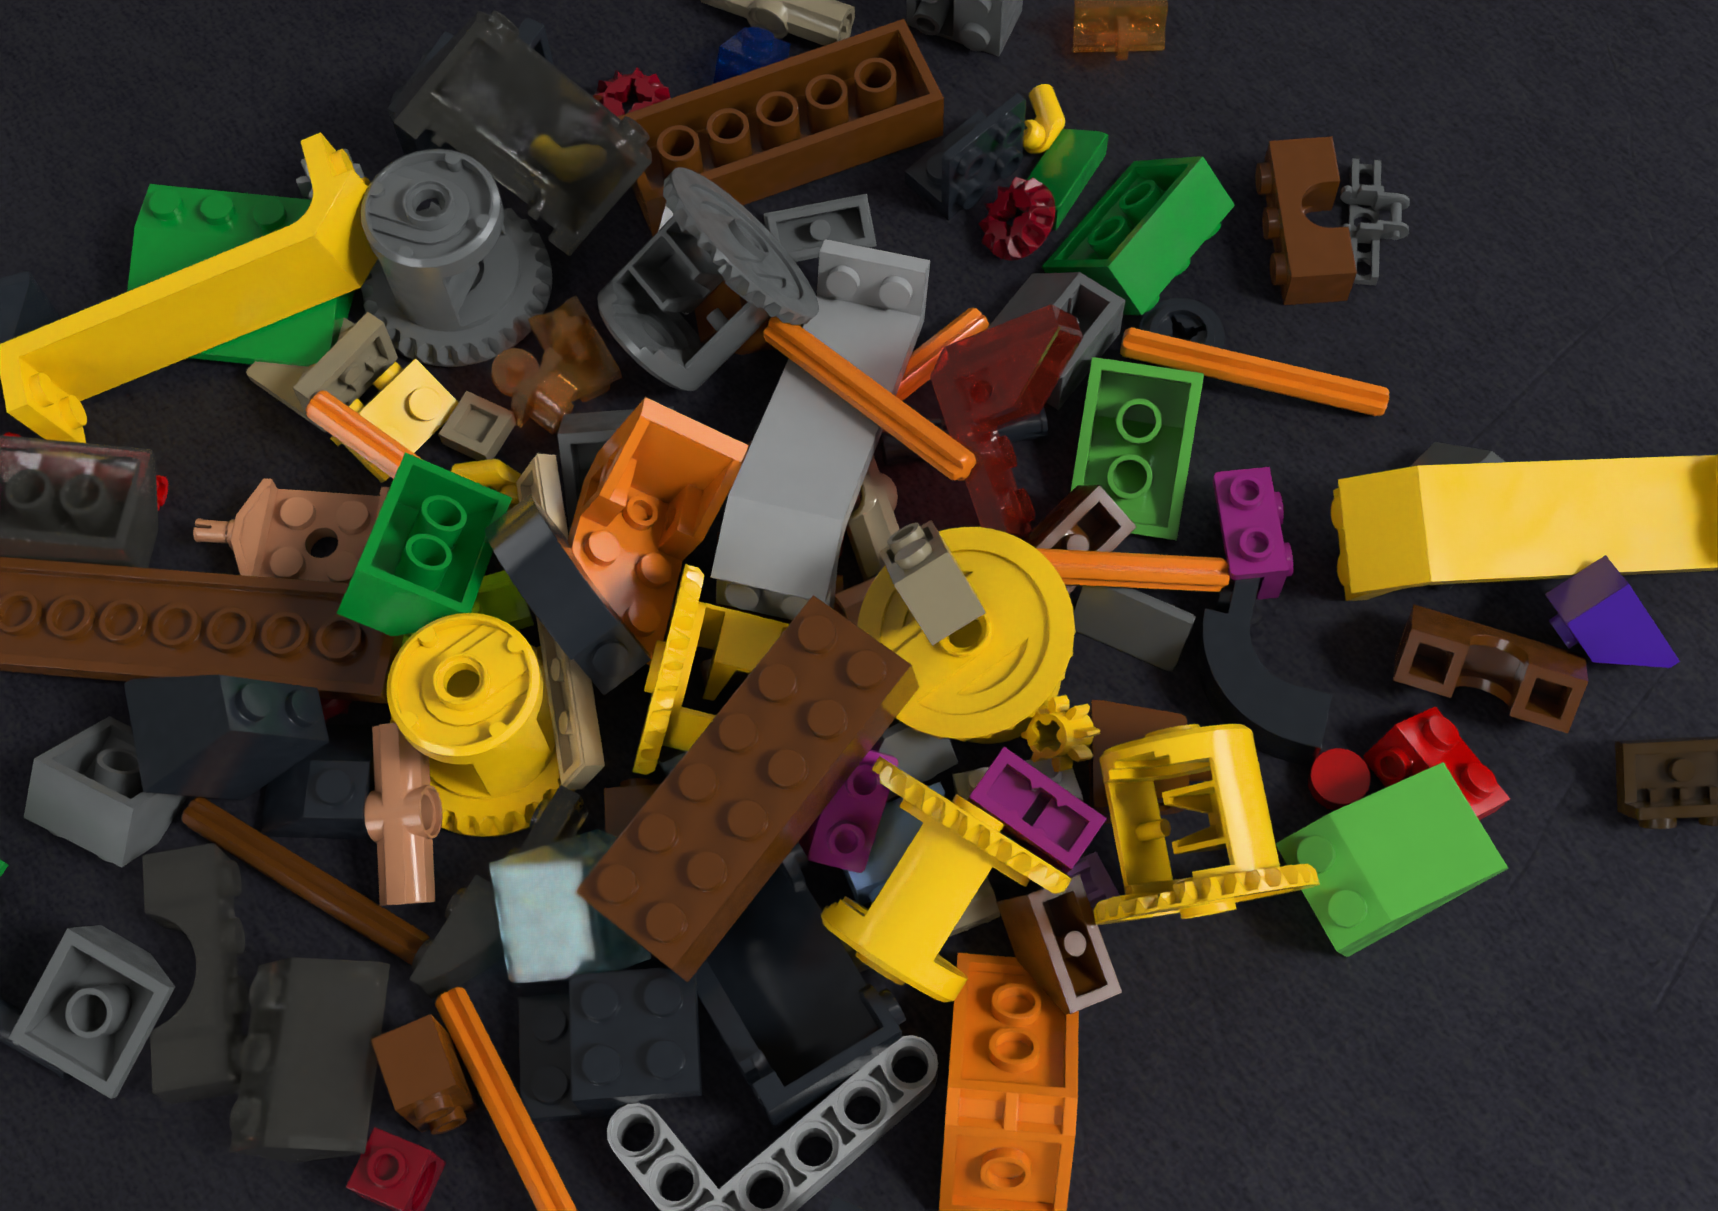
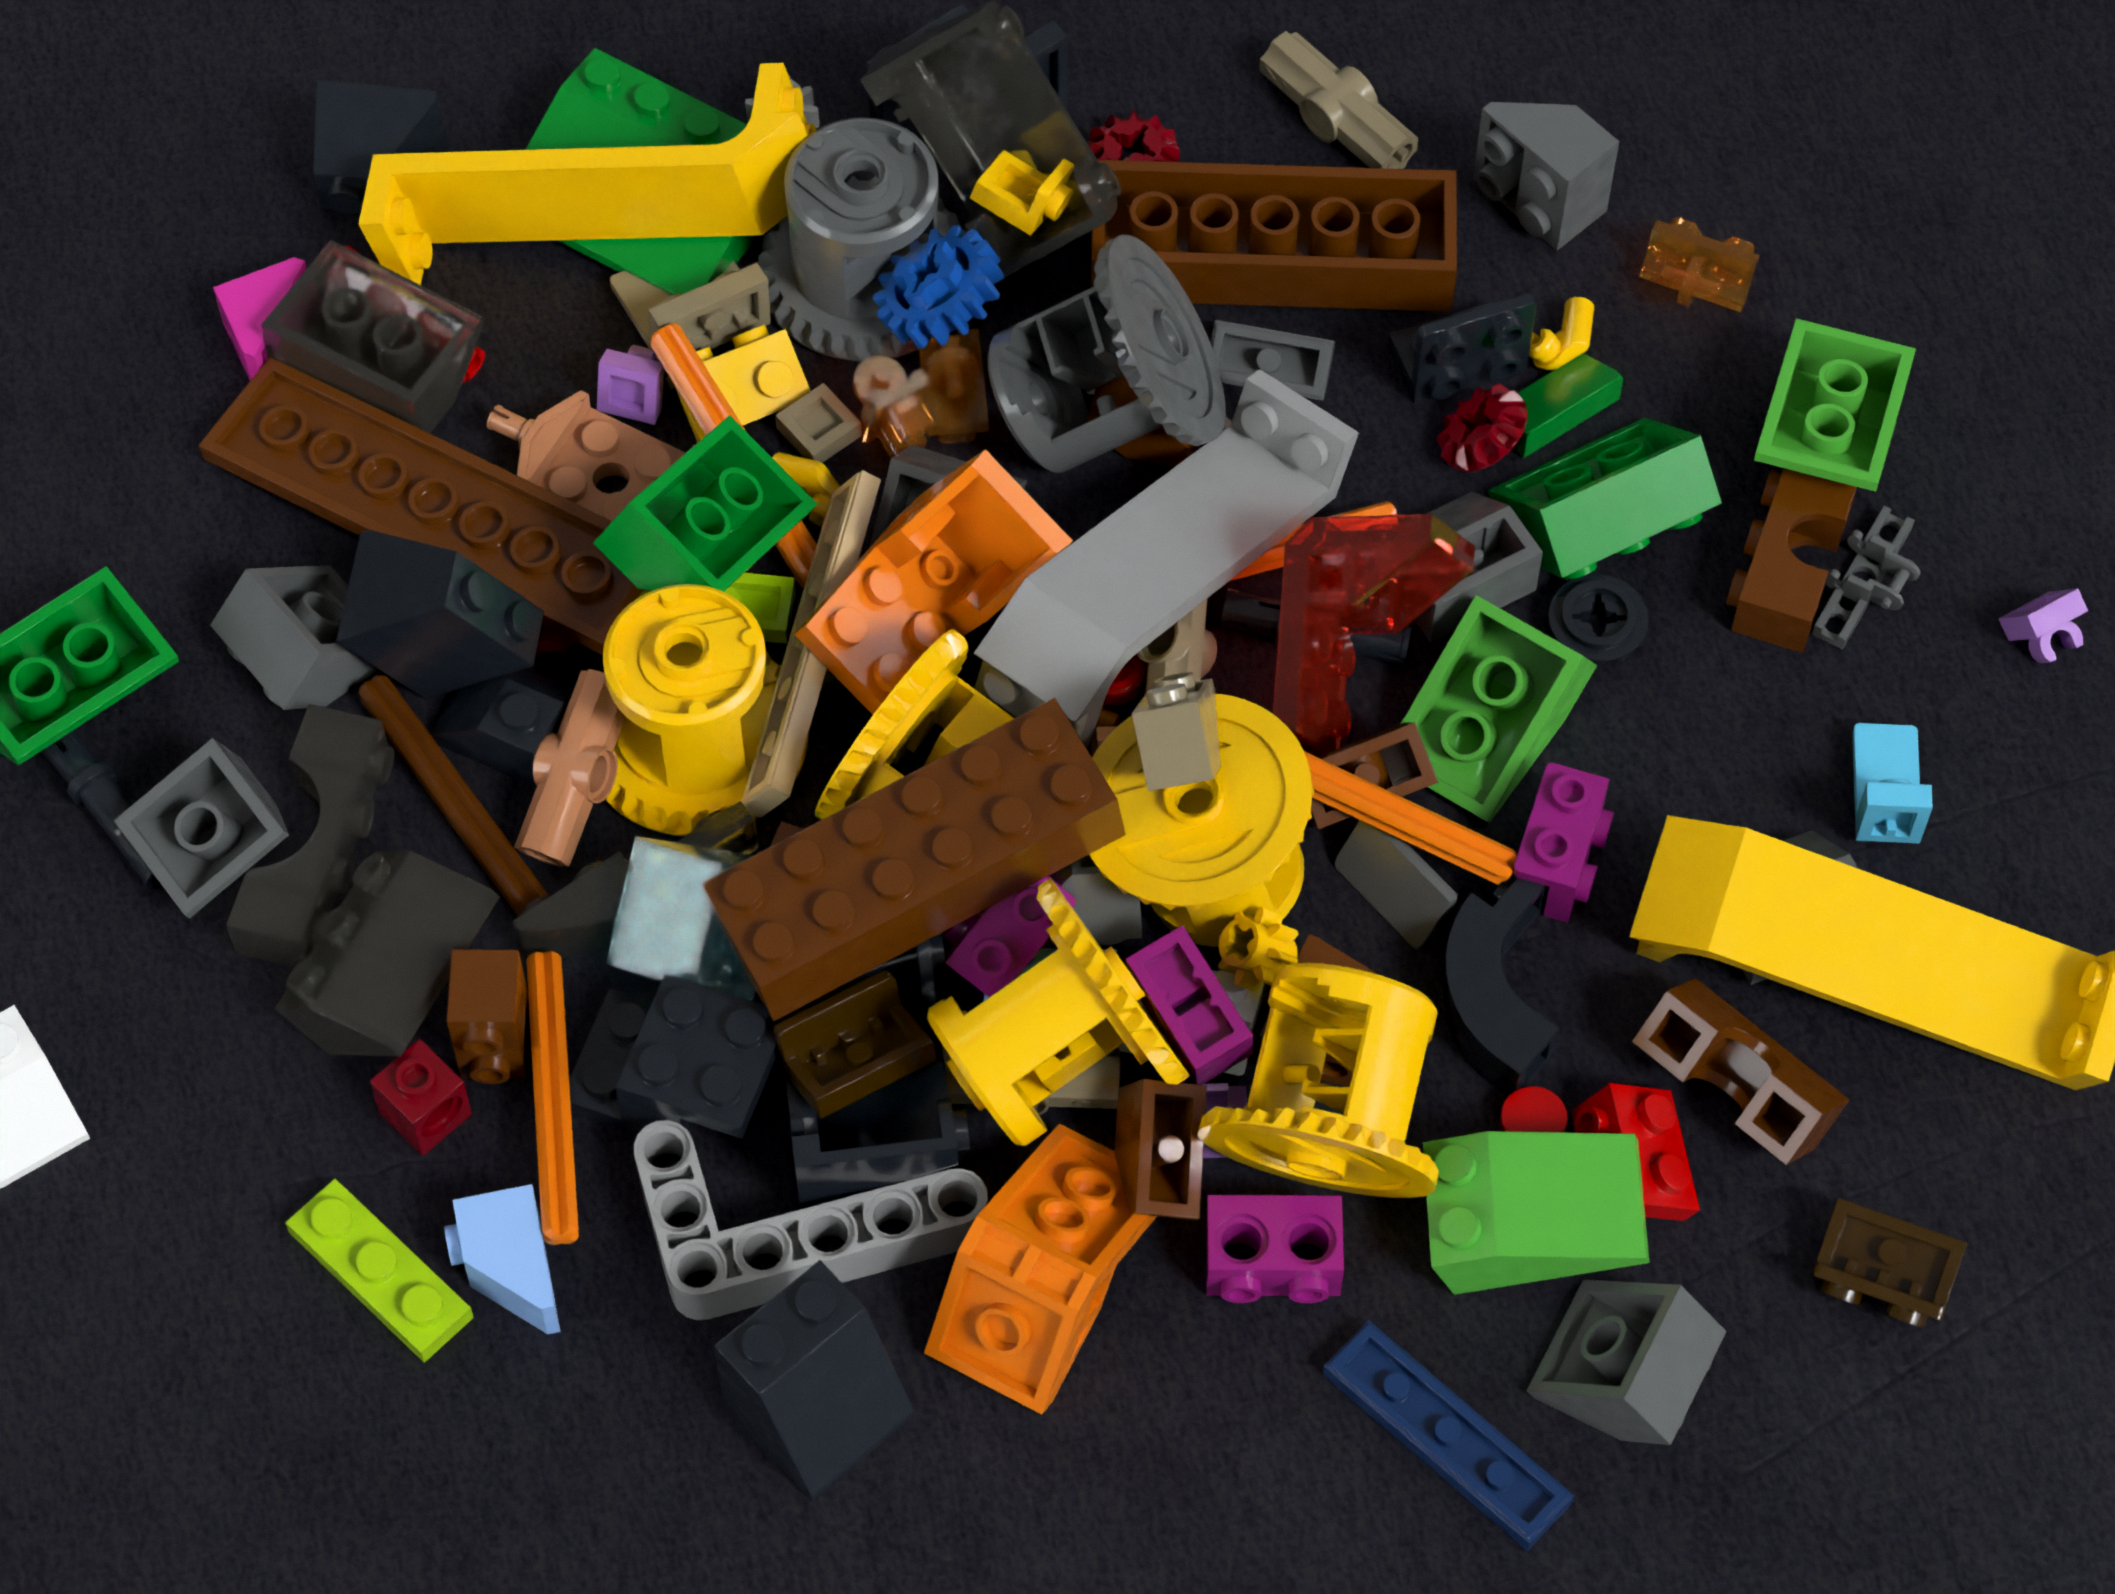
camera: 20 degrees right, 5 degrees down
black arch [484,494,651,695] -> none
clear blue bracket [713,27,790,84] -> none
orange axle [763,316,976,481] -> none
orange axle [1120,328,1389,416] -> none
dark purple slope [1545,555,1680,668] -> none
none -> medium lavender tile [597,345,664,425]
none -> dark brown bracket [773,970,937,1119]
none -> blue gear [873,225,1004,349]
none -> yellow bracket [970,150,1075,236]
none -> magenta brick [1206,1195,1344,1303]
none -> dark blue tile [1322,1320,1574,1551]
none -> dark grey slope [1527,1280,1727,1445]
none -> bright green slope [1754,318,1916,492]
none -> medium azure bracket [1852,723,1933,844]
none -> medium lavender tile [1999,588,2088,663]

